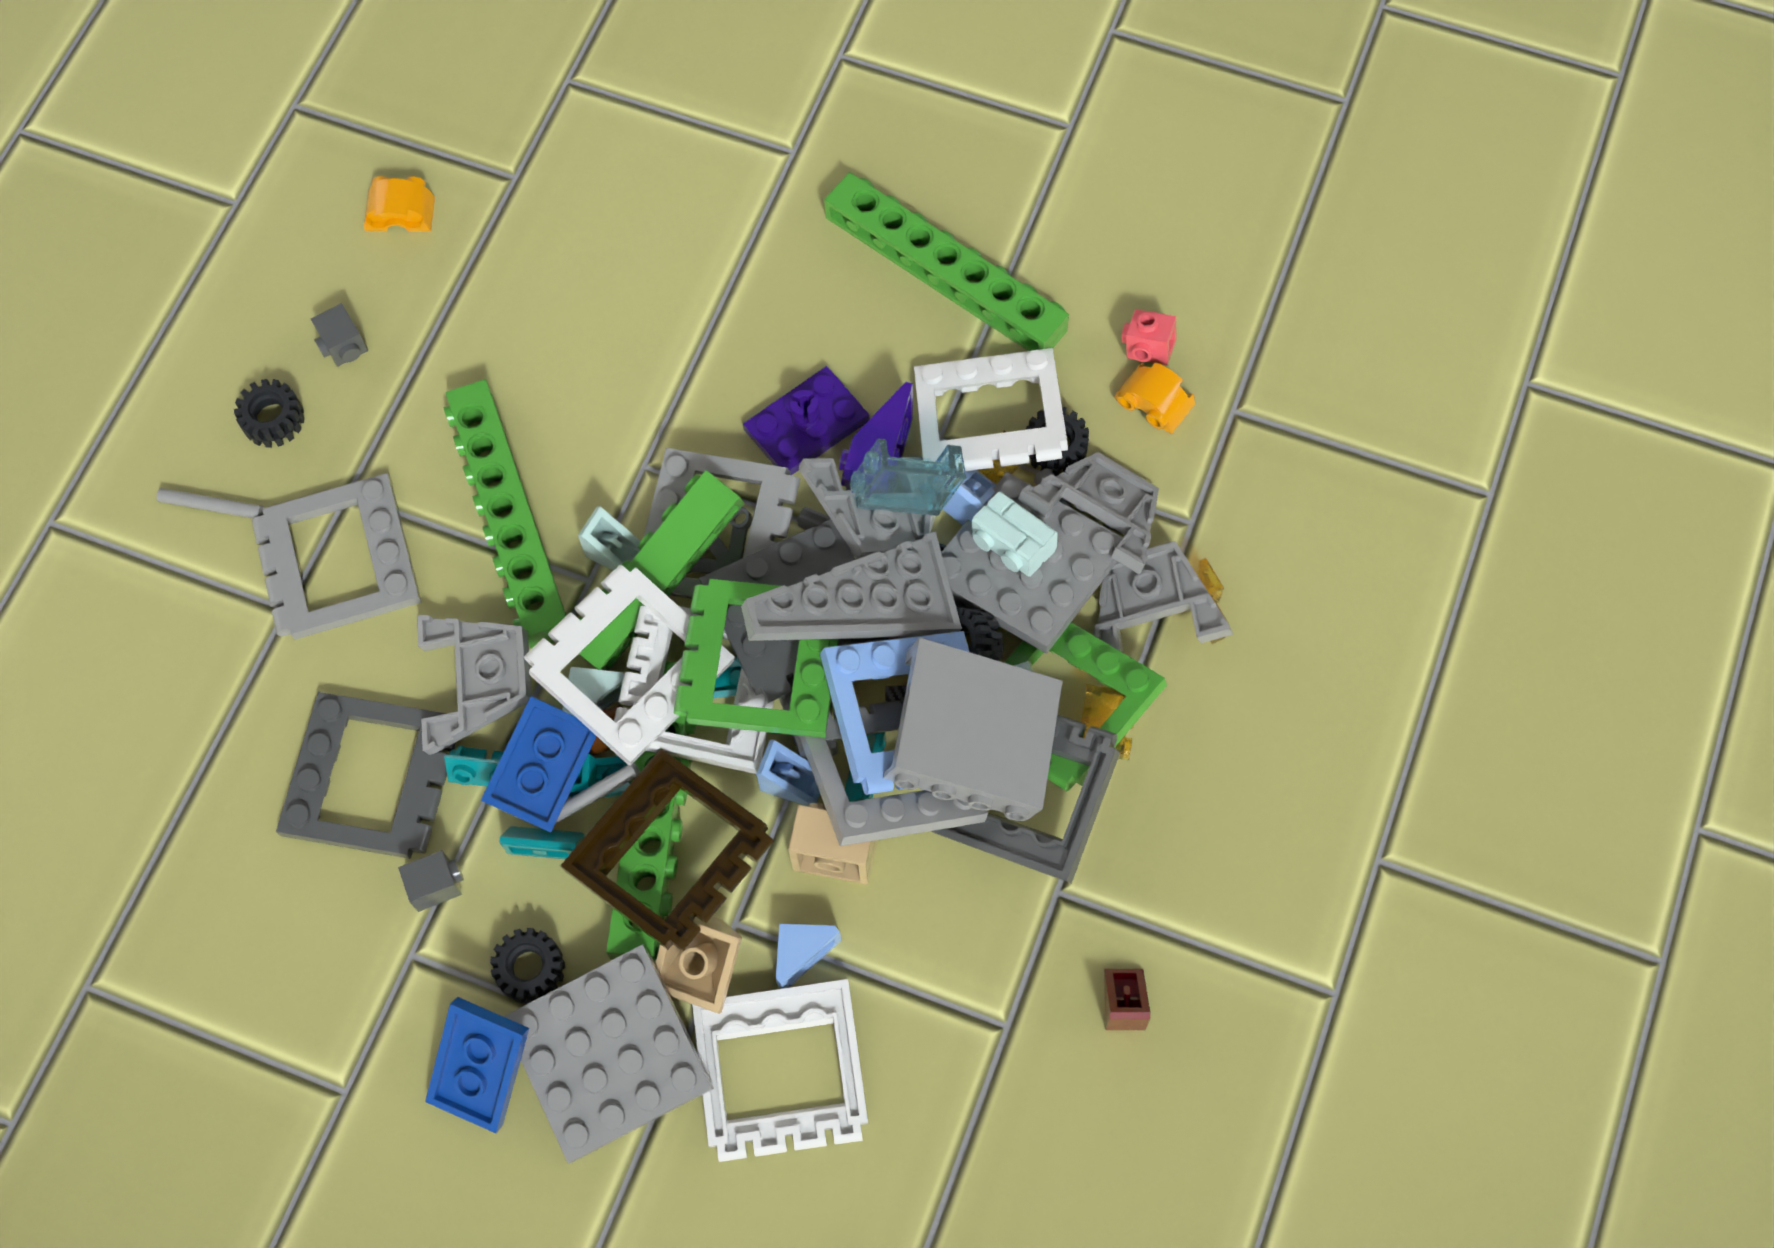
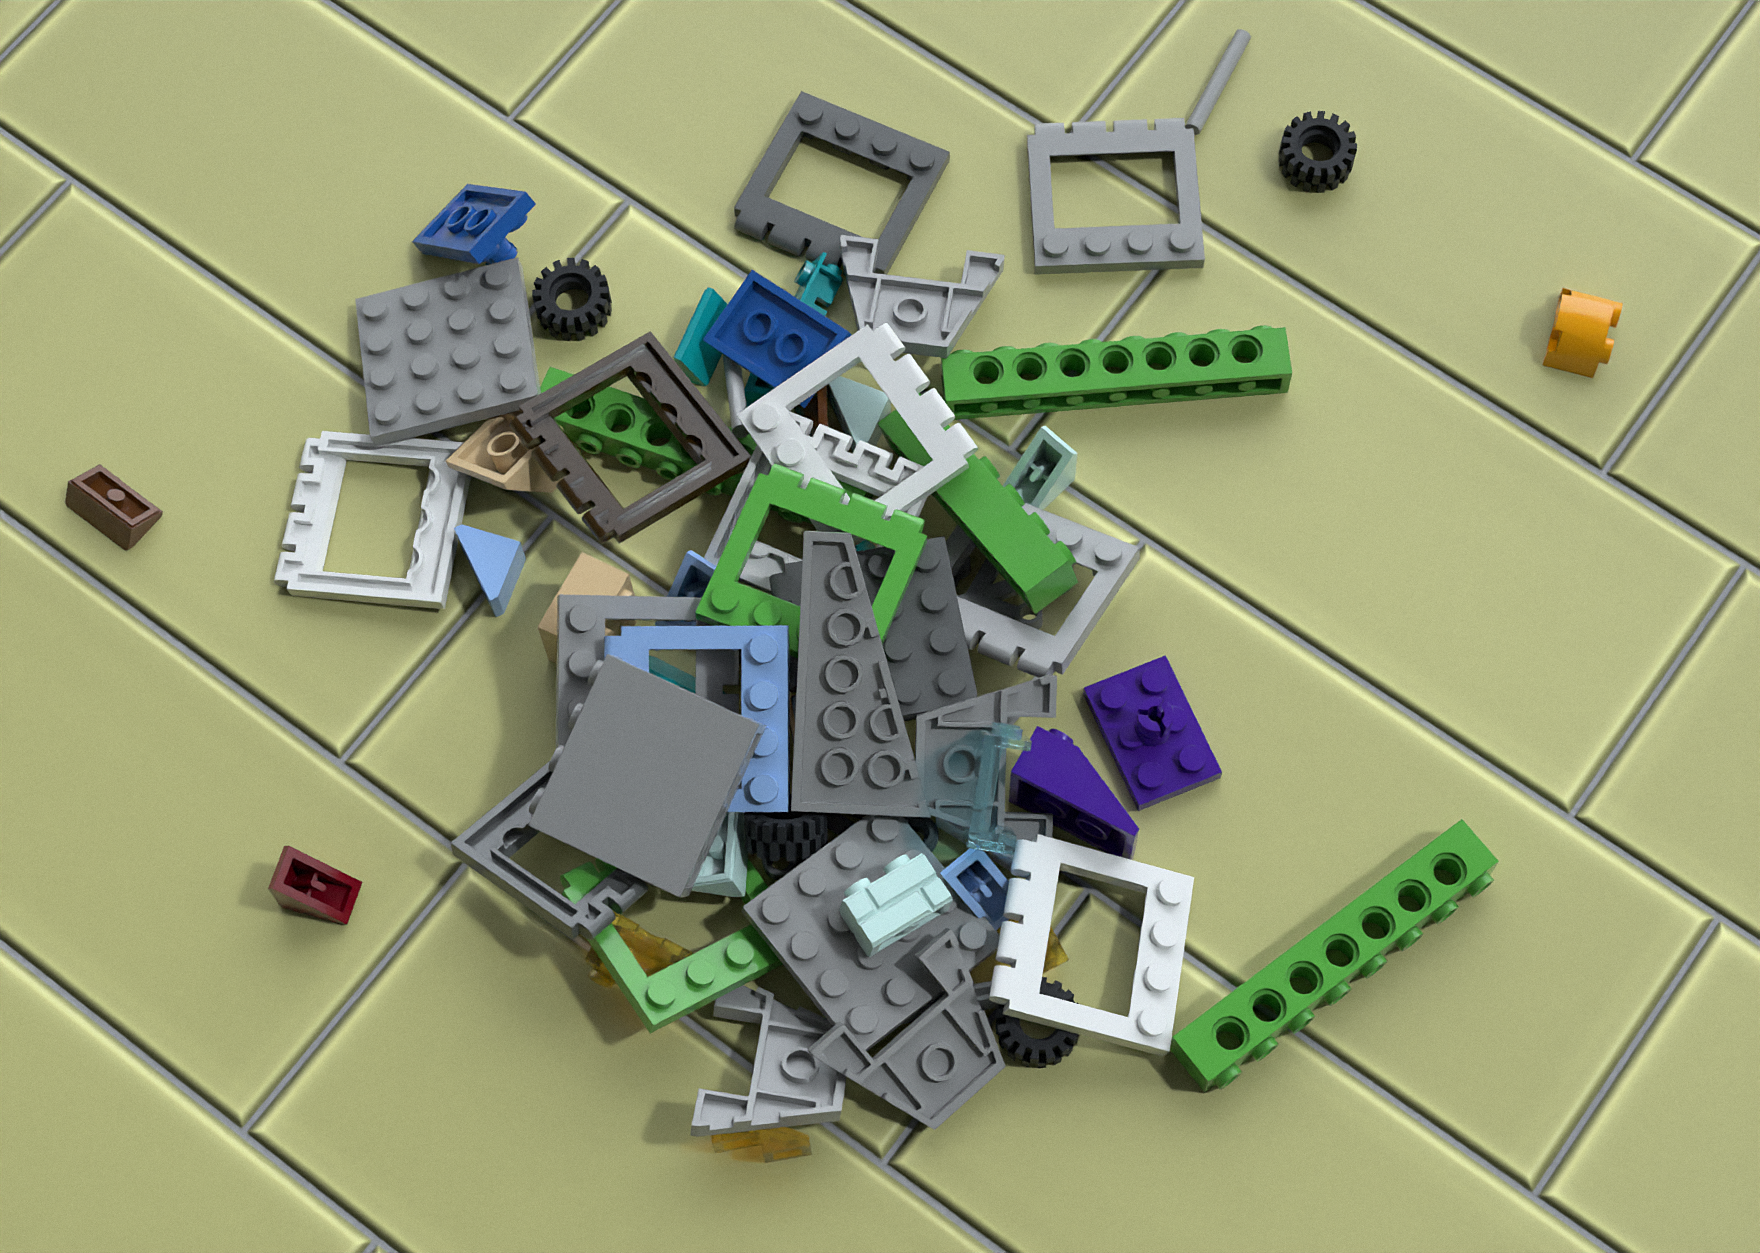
camera: 105 degrees right, 0 degrees up
dark grey brick [311,303,368,367] -> none
dark grey brick [398,850,464,912] -> none
light orange cylinder [1114,362,1195,434] -> none
coral brick [1121,309,1177,365] -> none

